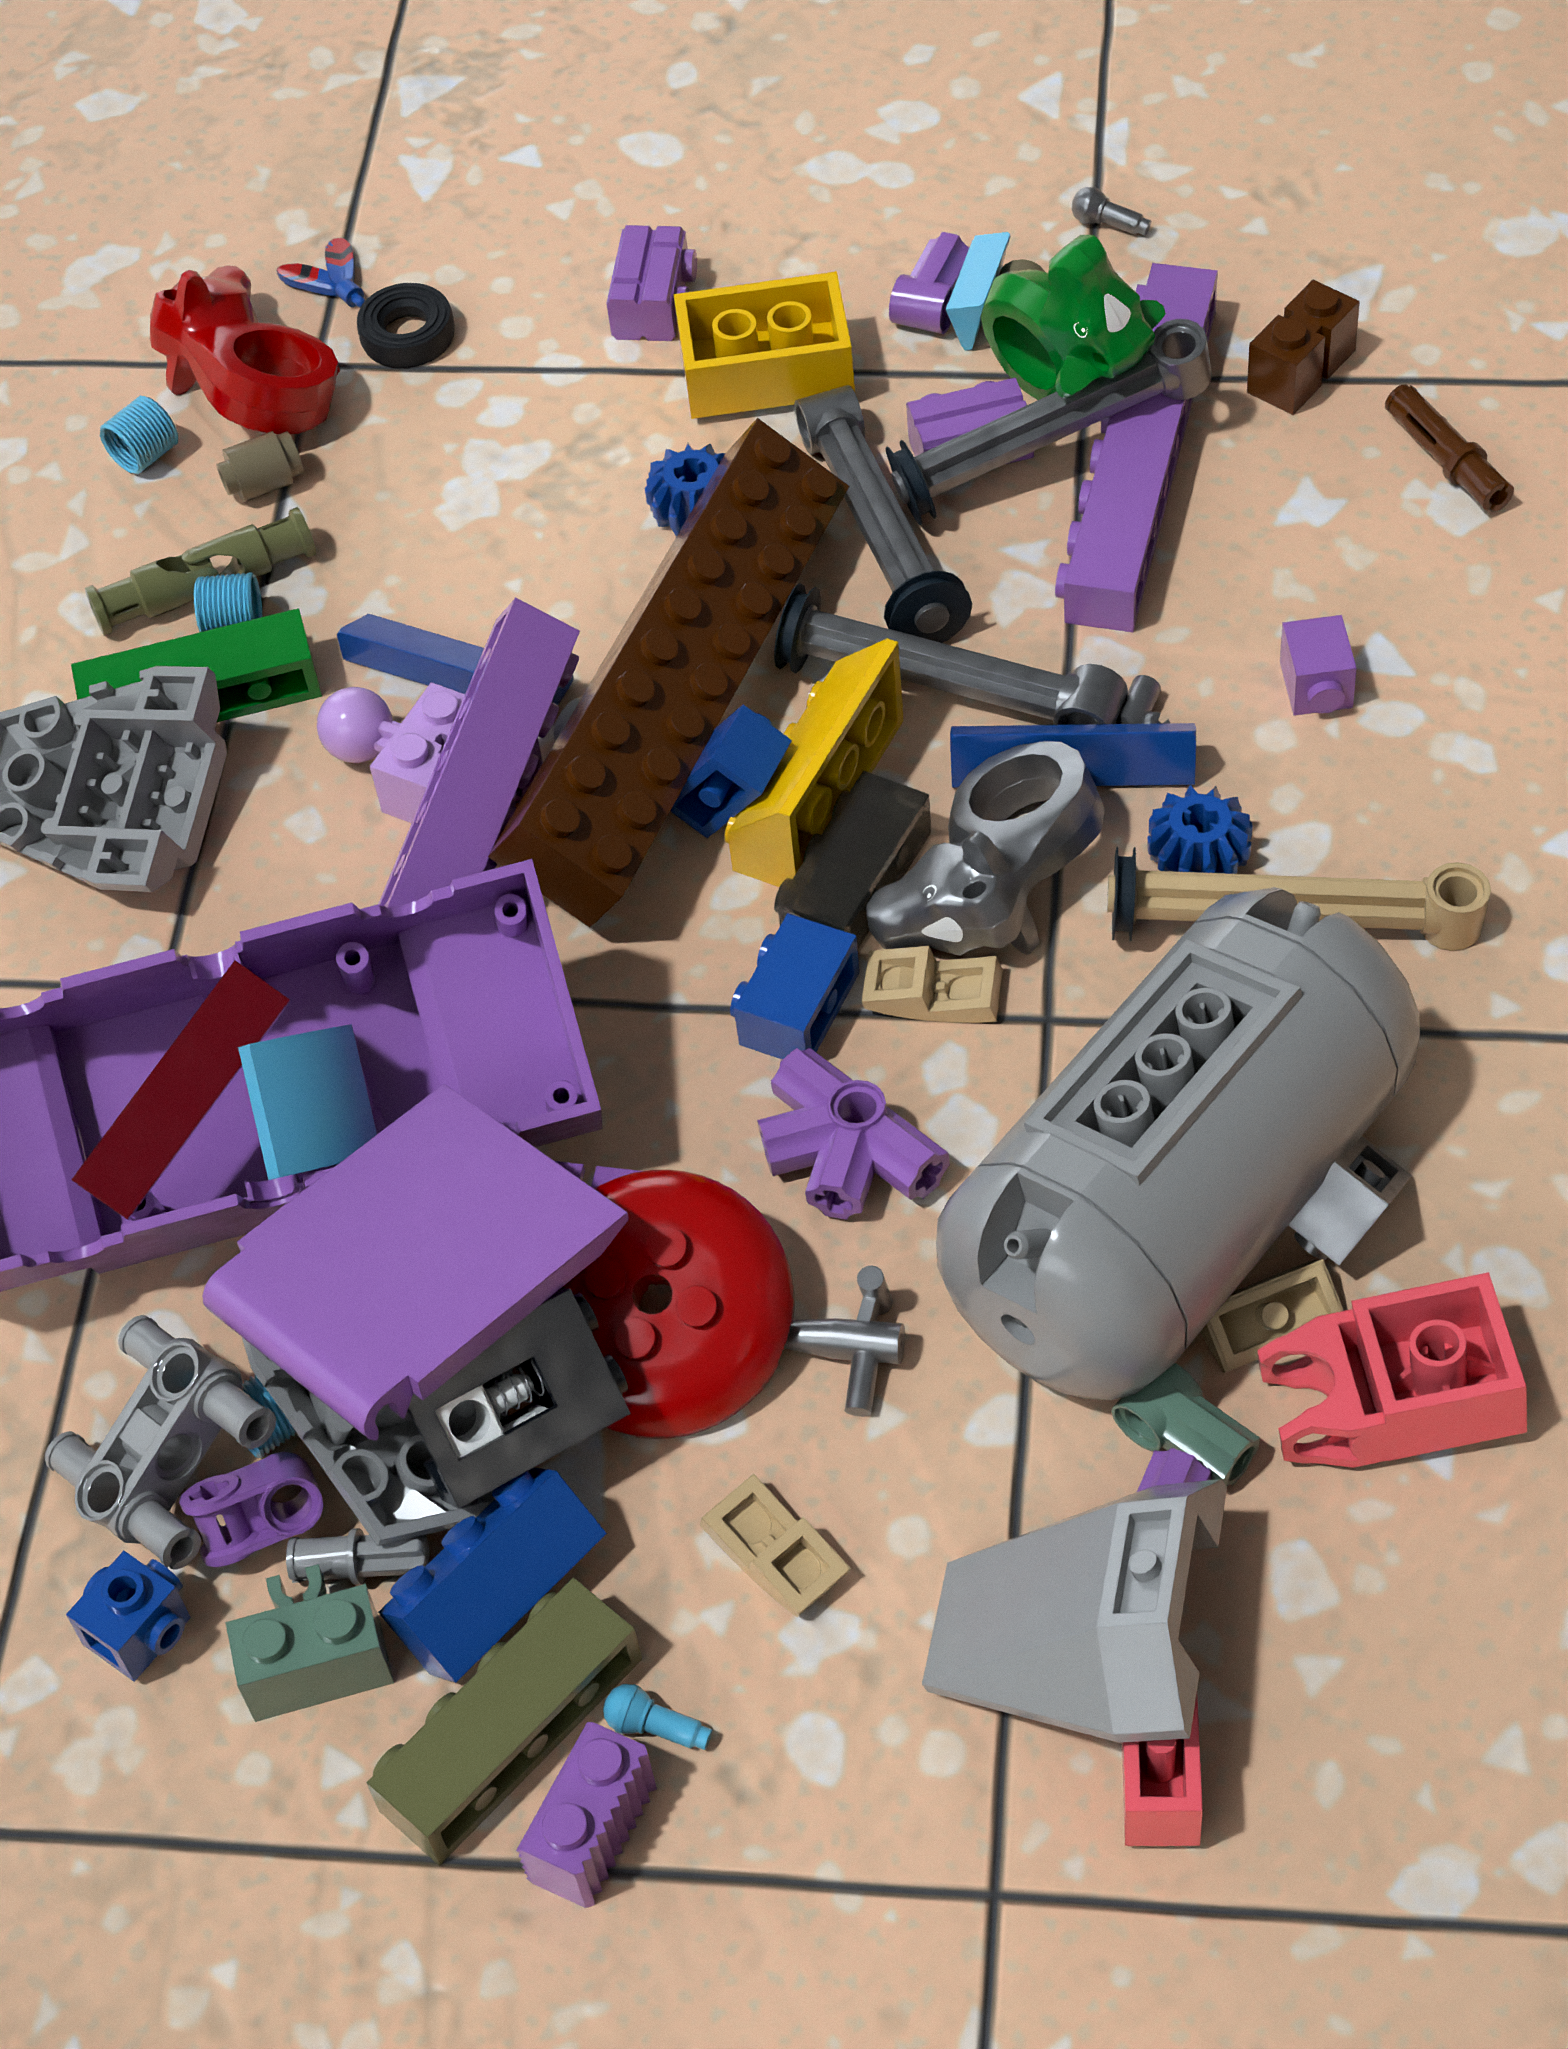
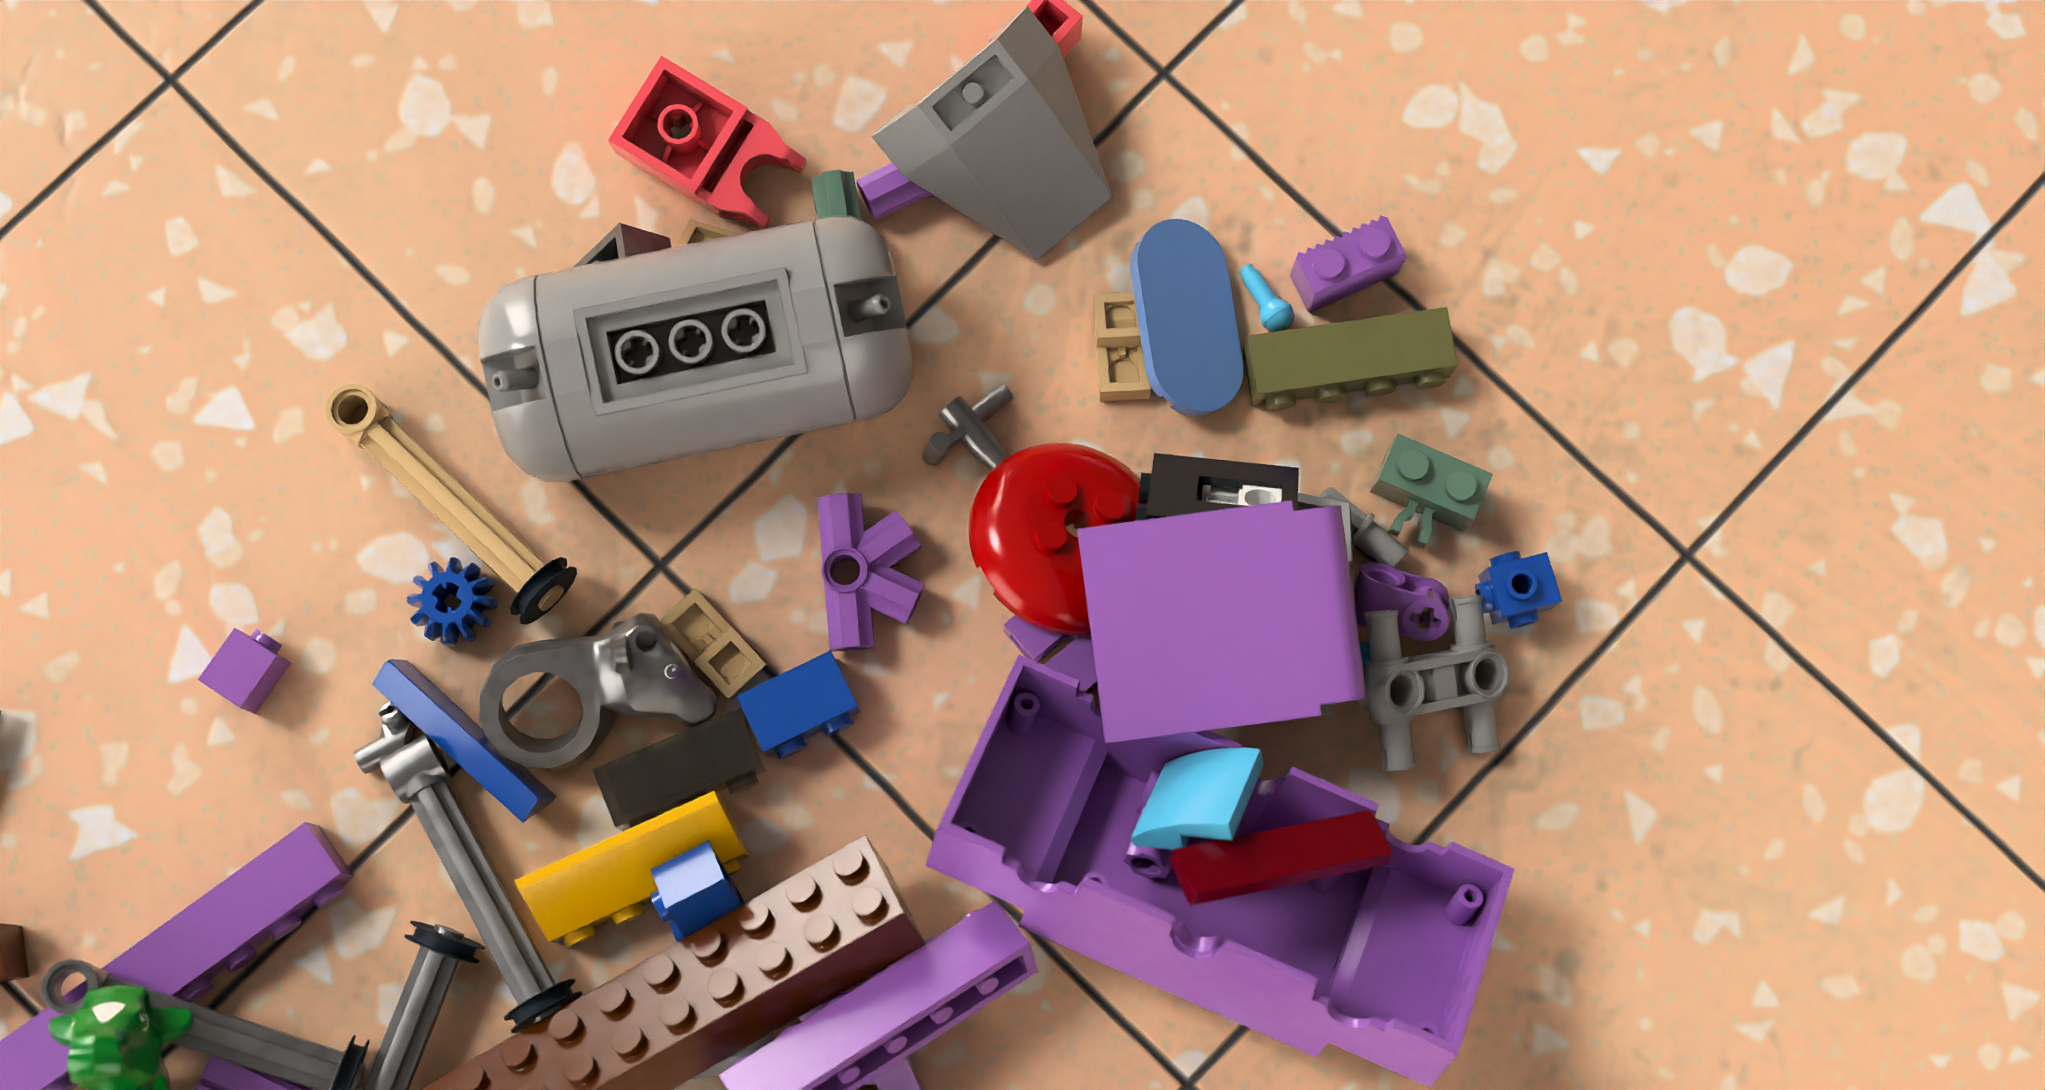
camera: 150 degrees left, 25 degrees up
blue brick [378,1467,607,1683] -> none
none -> medium blue tile [1130,219,1243,417]

